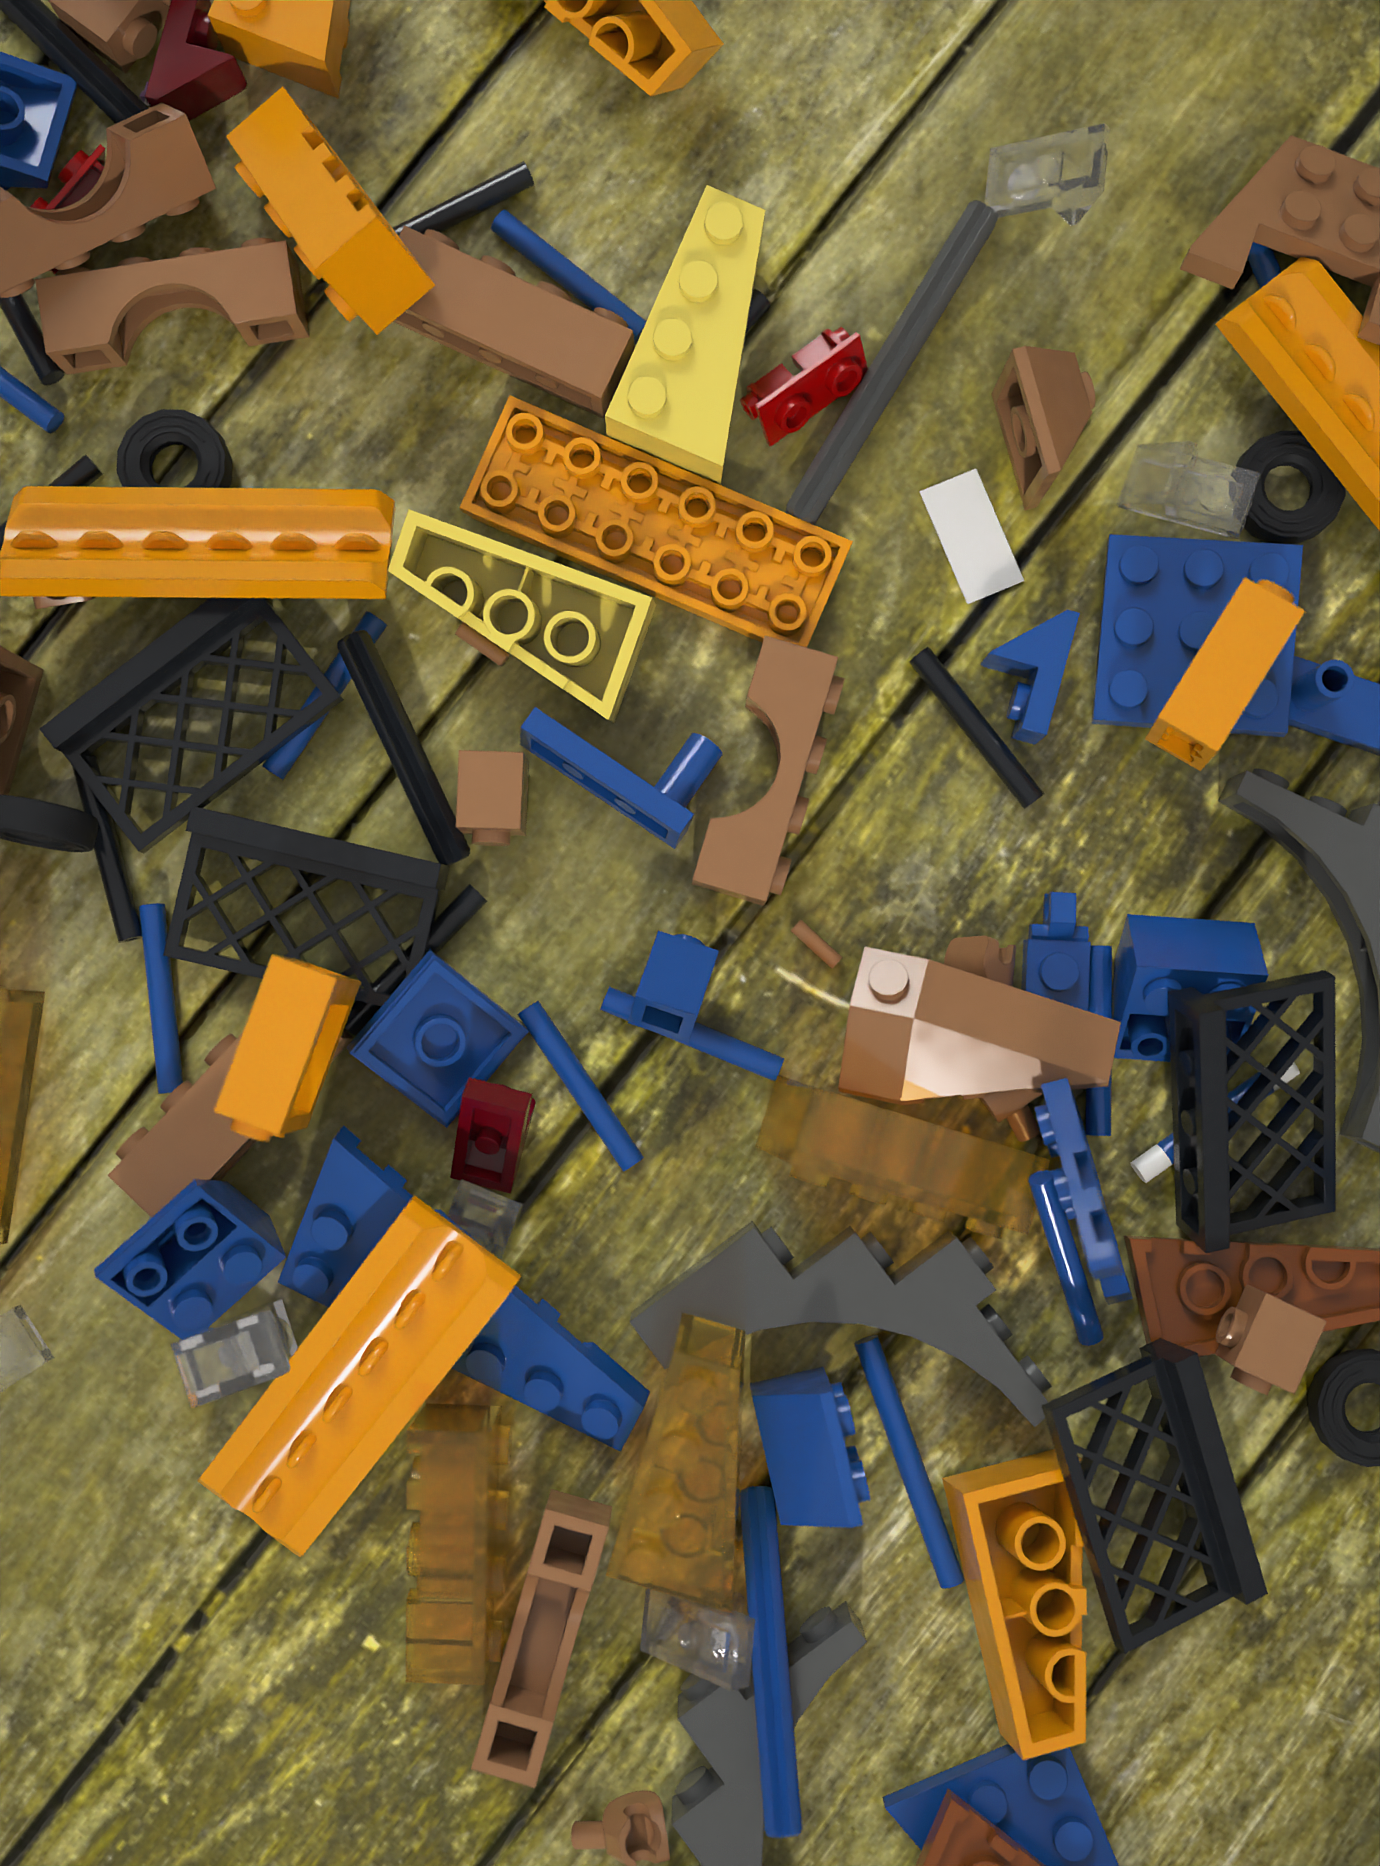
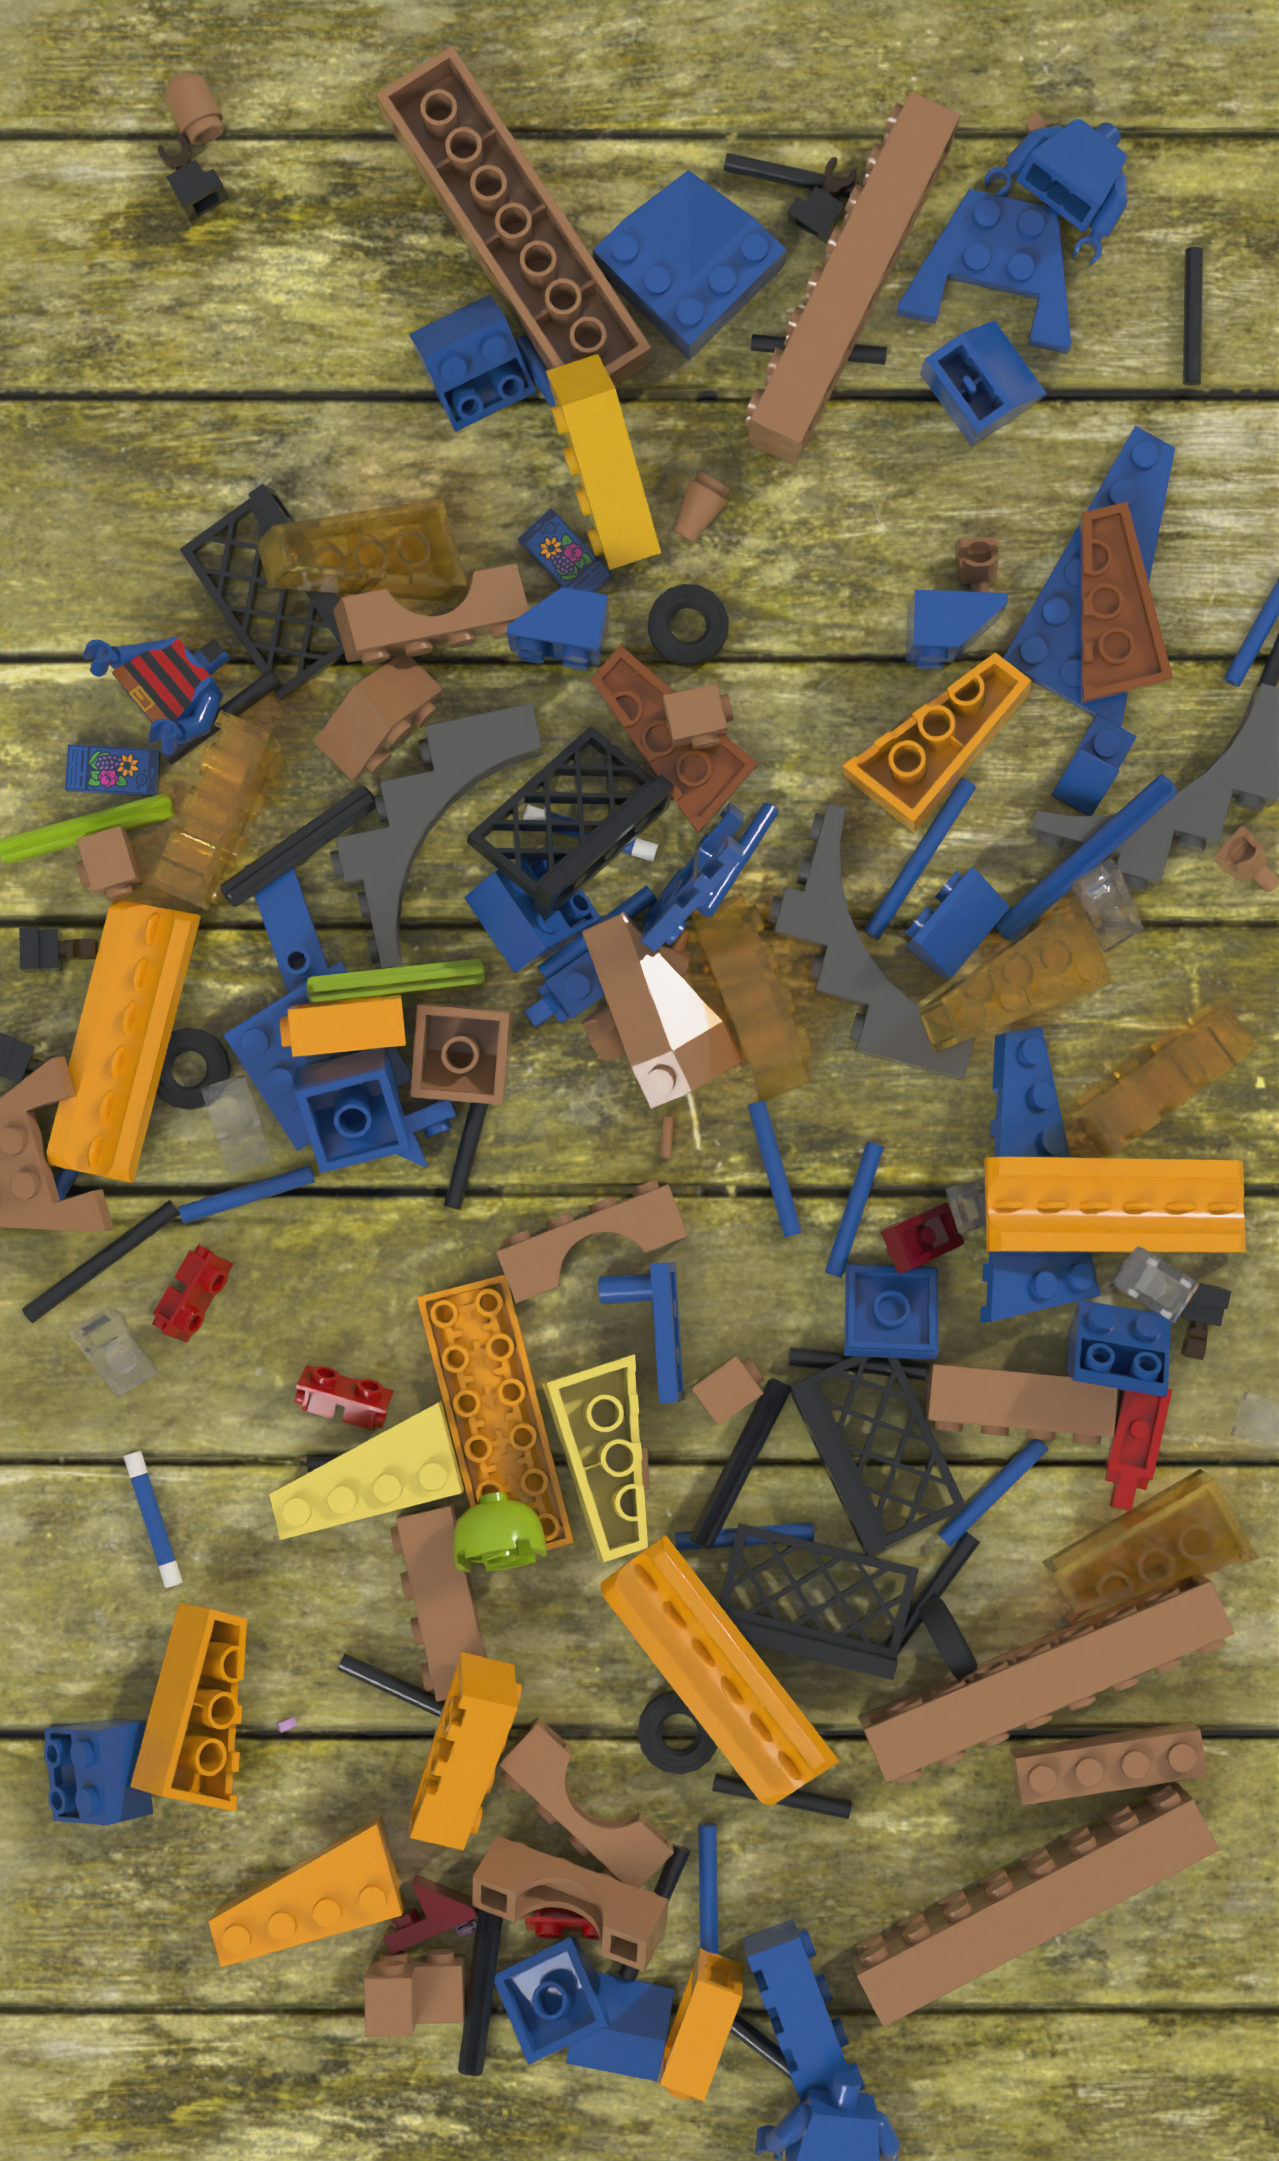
camera: 125 degrees left, 0 degrees up
light orange window [214,955,361,1142] -> none
medium nougat arch [471,1489,612,1788] -> none
blue bar [491,209,646,344] -> none
blue brick [628,930,719,1043] -> none
dark grey axle [786,200,998,525] -> none
white sticker [919,469,1024,604] -> none
medium nougat slope [991,346,1095,510] -> none
black fence [1041,1338,1268,1654] -> none
none -> black bar [22,1199,180,1323]
none -> blue bar [123,1450,183,1588]
none -> red hinge [152,1244,234,1343]
none -> blue piece [179,1165,316,1224]
none -> lavender piece [276,1716,297,1733]
none -> blue slope [294,1048,411,1173]
none -> lime axle [306,959,485,1004]
none -> medium nougat slope [410,1003,514,1105]
none -> lime cylinder [452,1493,547,1572]
none -> blue slope [906,590,1008,670]
none -> medium nougat piece [955,537,998,592]
none -> blue slope [1050,714,1137,816]
none -> red hinge [1105,1389,1172,1511]
none -> black piece [1177,1279,1231,1360]

